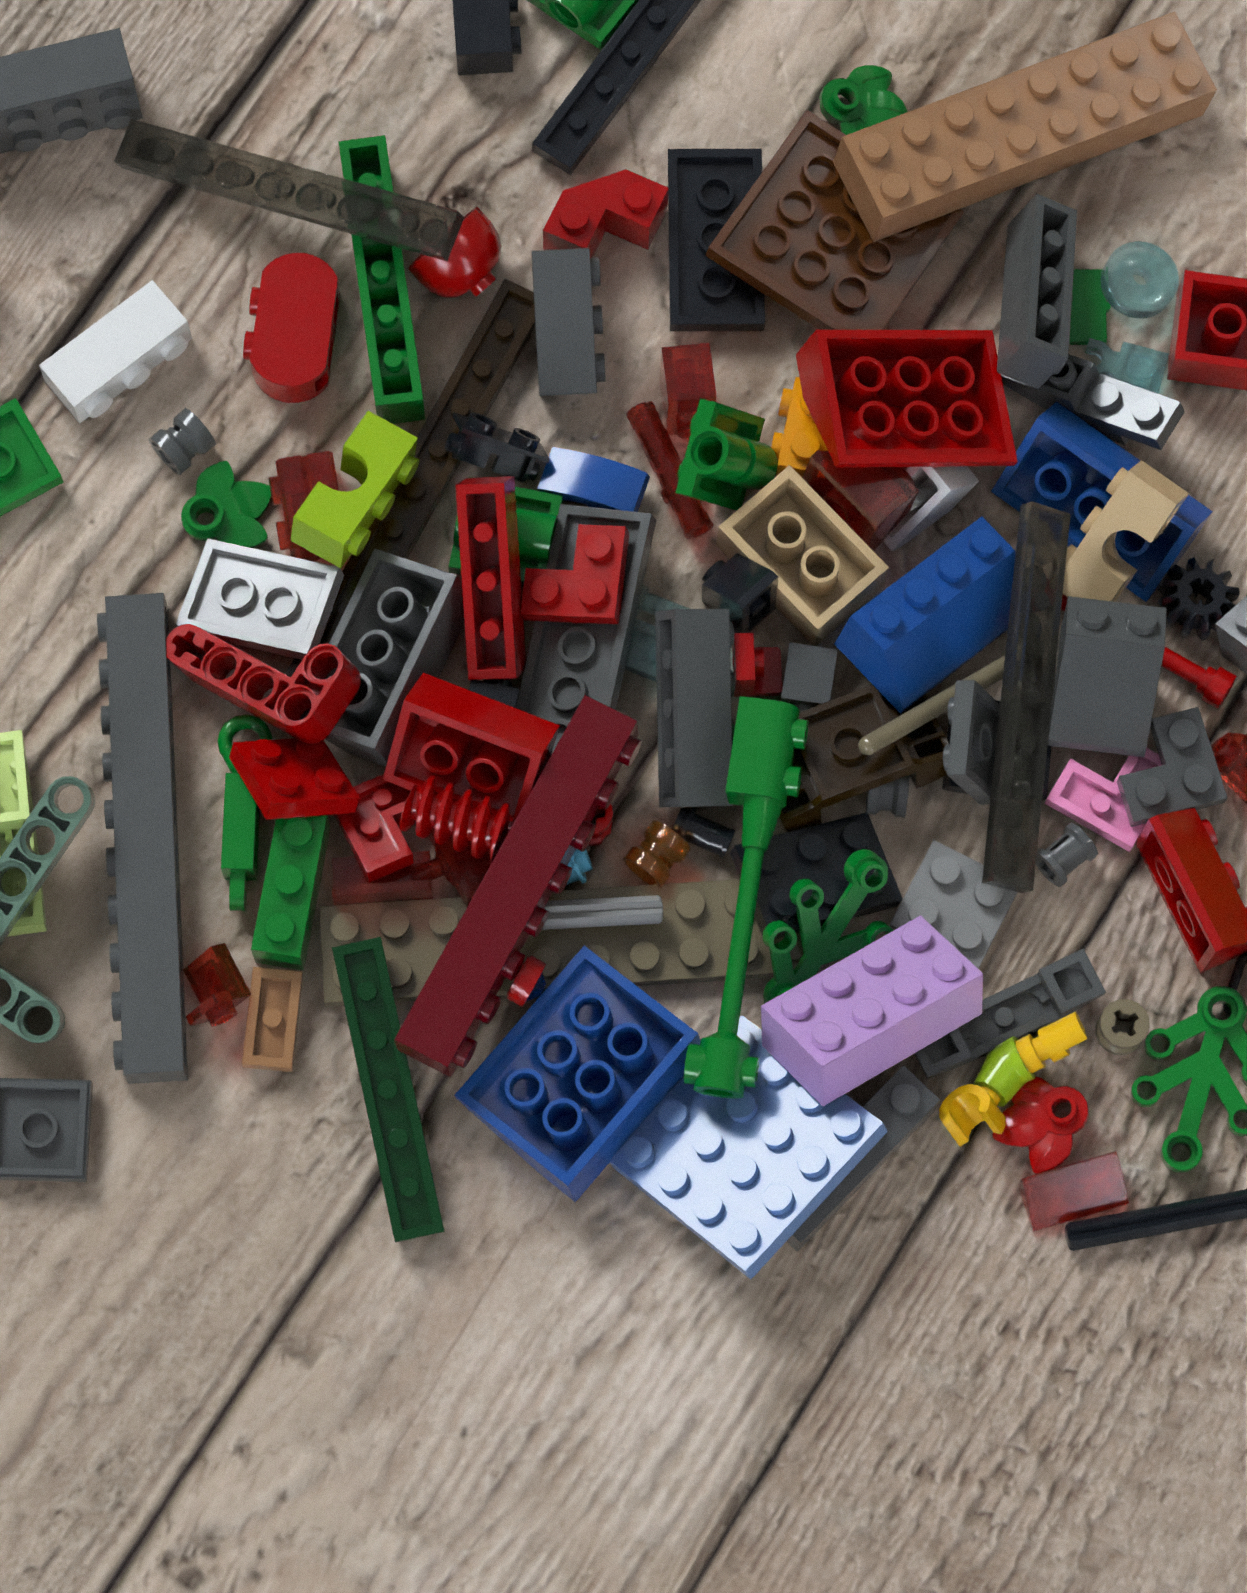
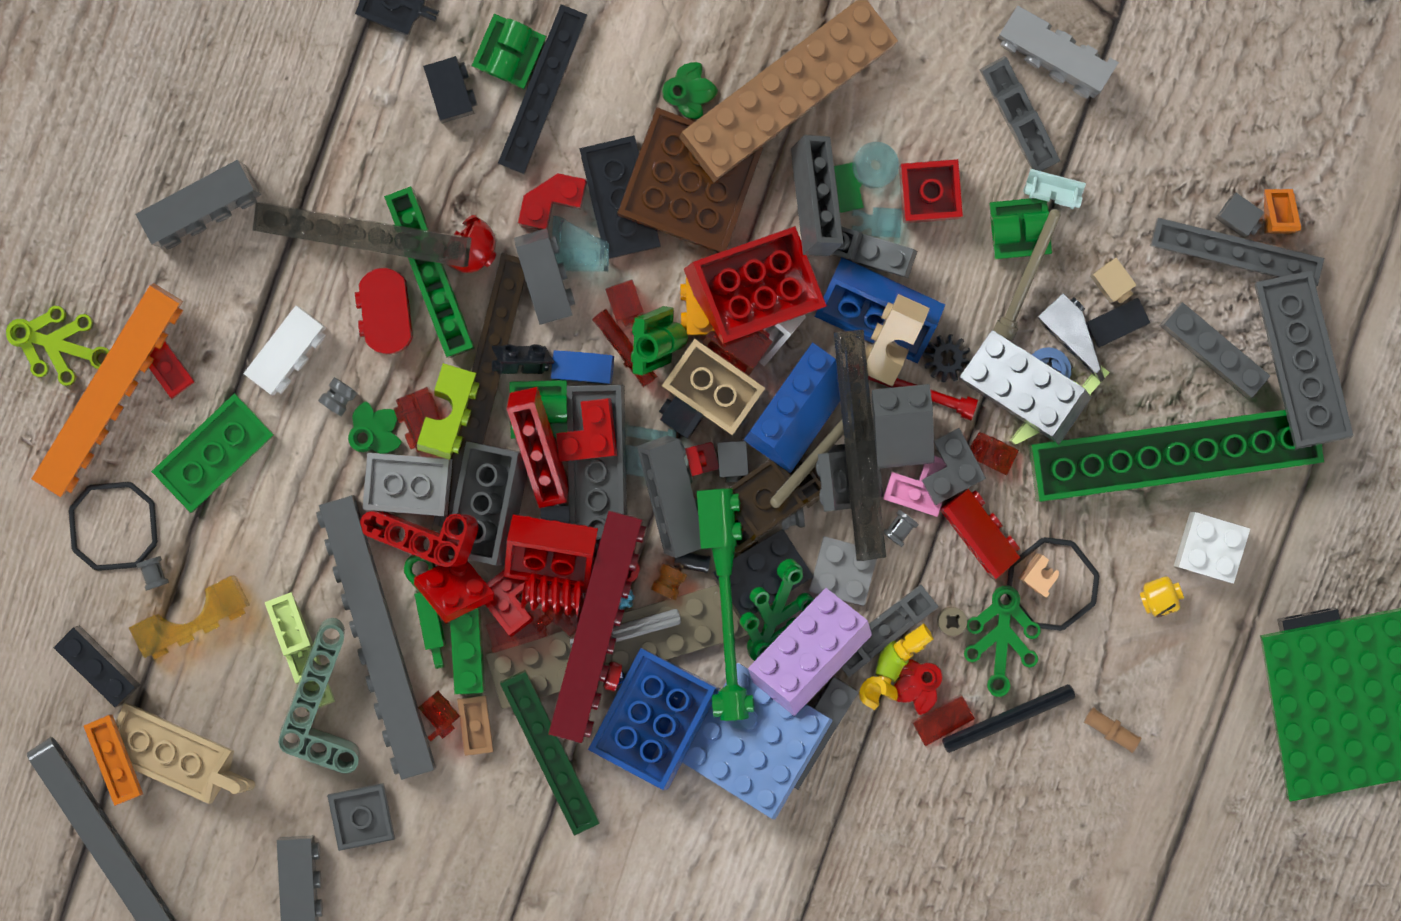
camera: 15 degrees left, 15 degrees up
none -> clear light blue wing [552,216,609,272]

